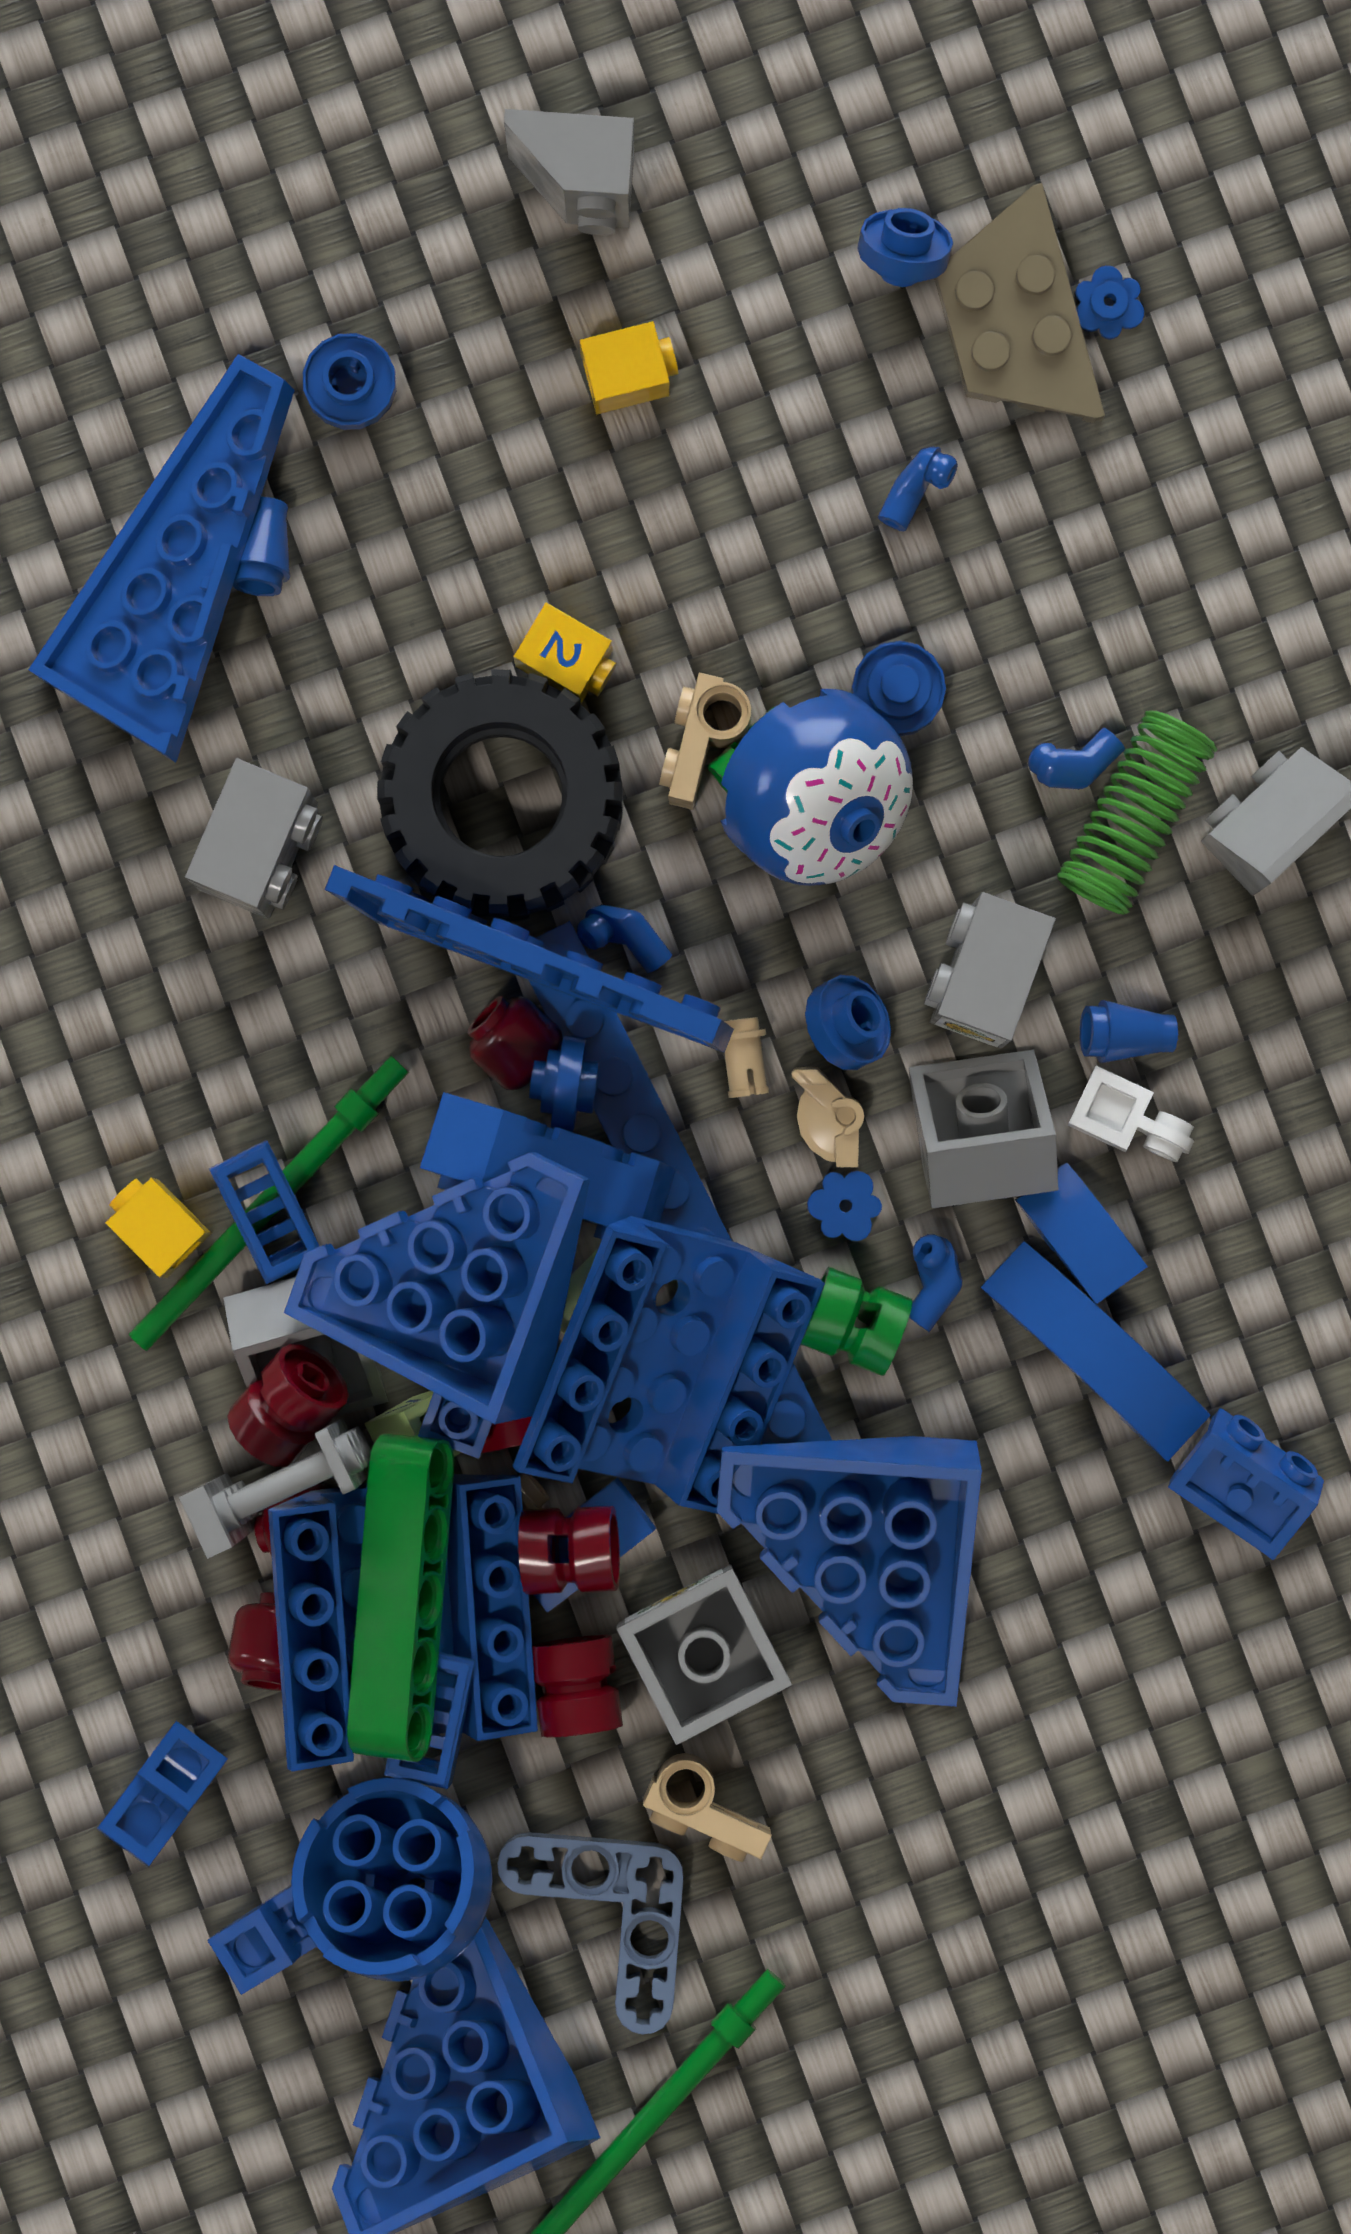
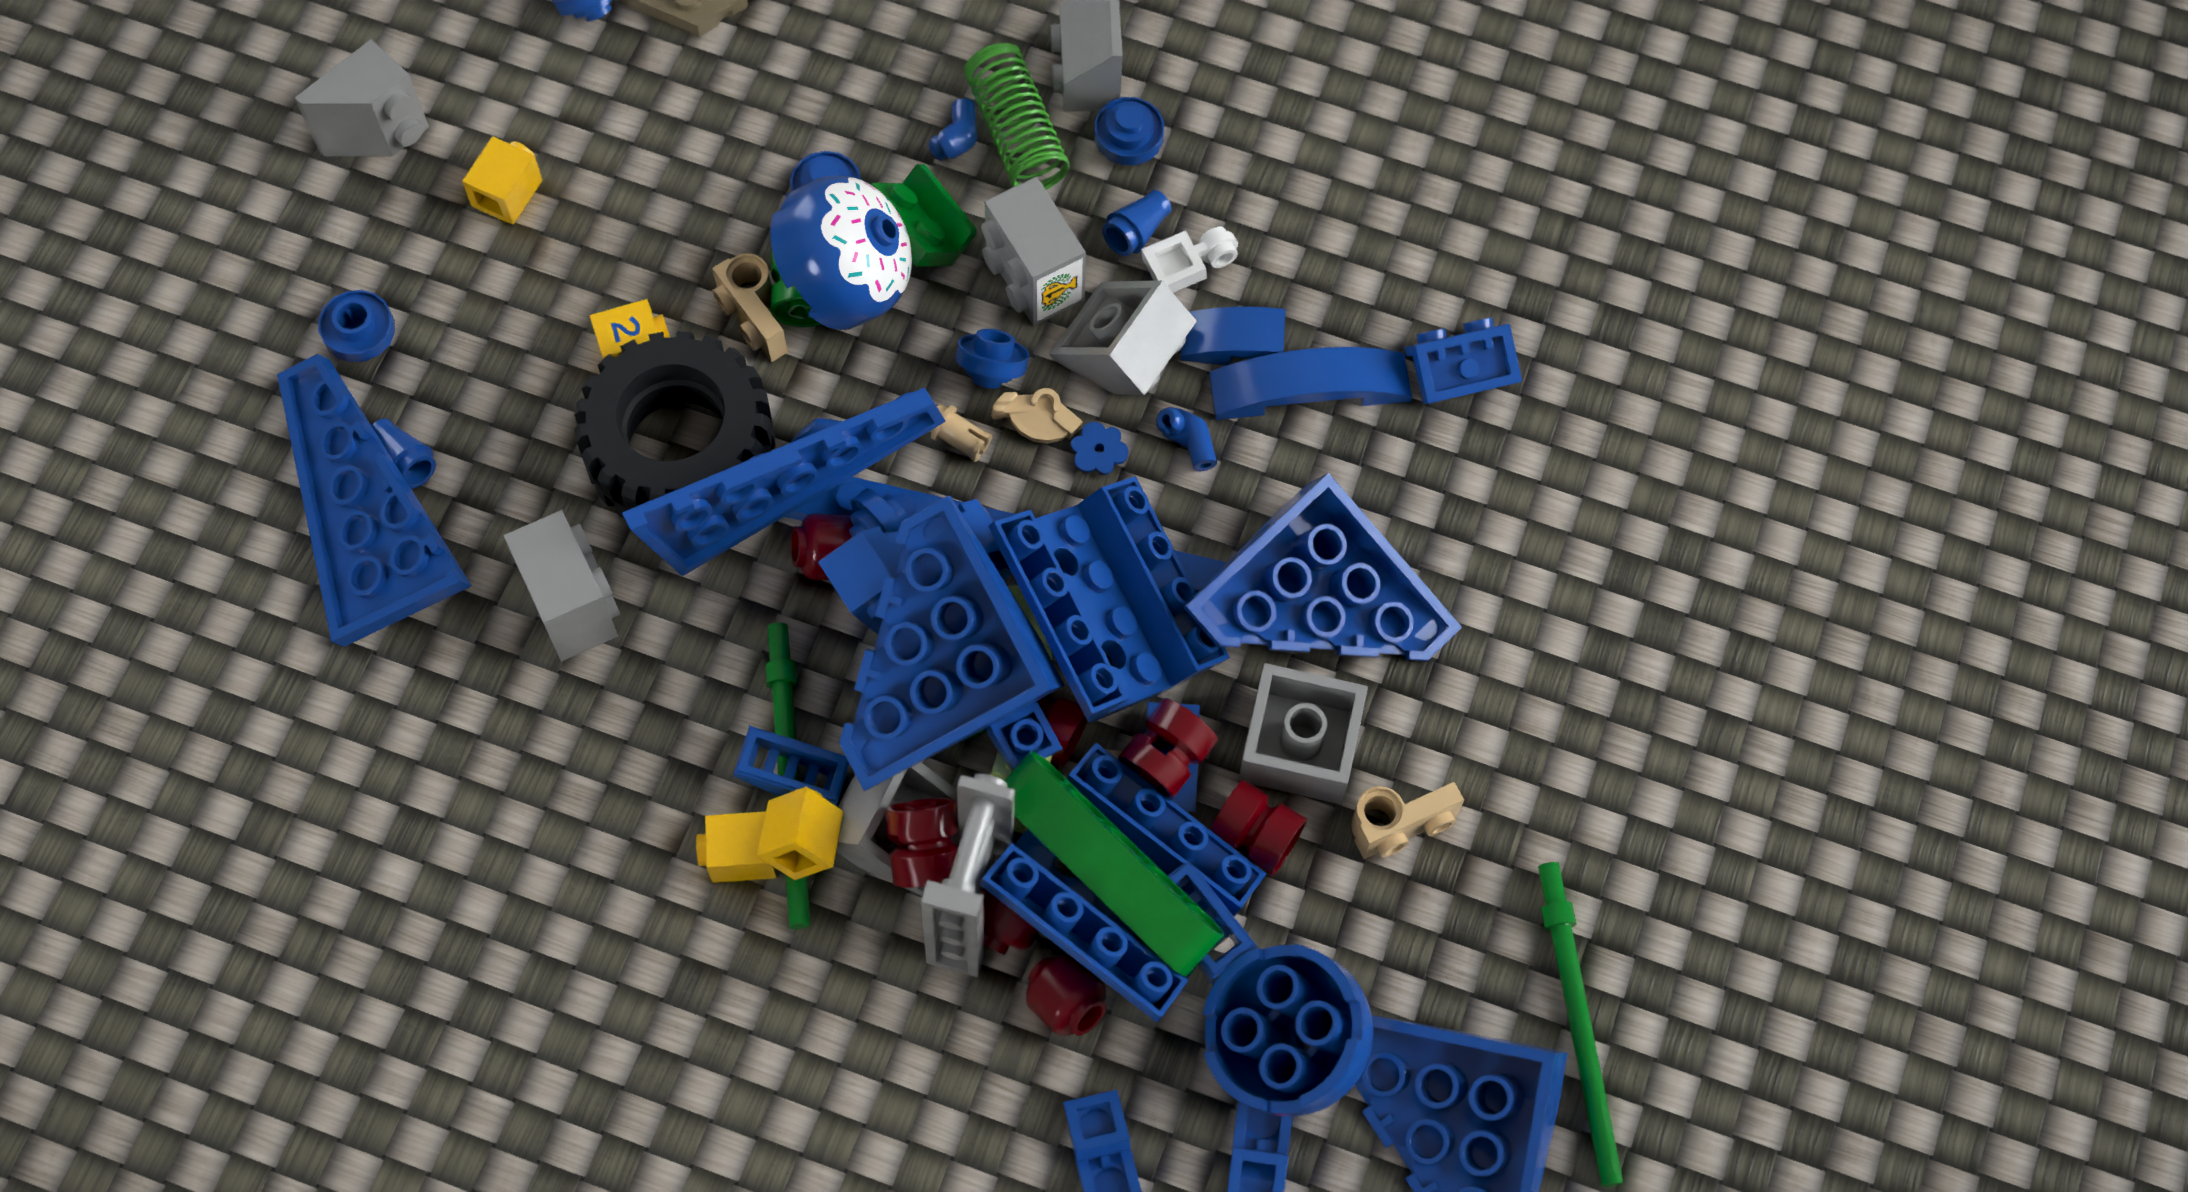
camera: 45 degrees left, 20 degrees down
sand blue beam [497,1832,683,2035] -> none
green wheel [800,1267,912,1376] -> none
blue arm [878,446,958,532] -> none
none -> yellow brick [757,786,844,880]
none -> green bracket [870,164,977,267]
none -> blue plate [1094,97,1164,165]

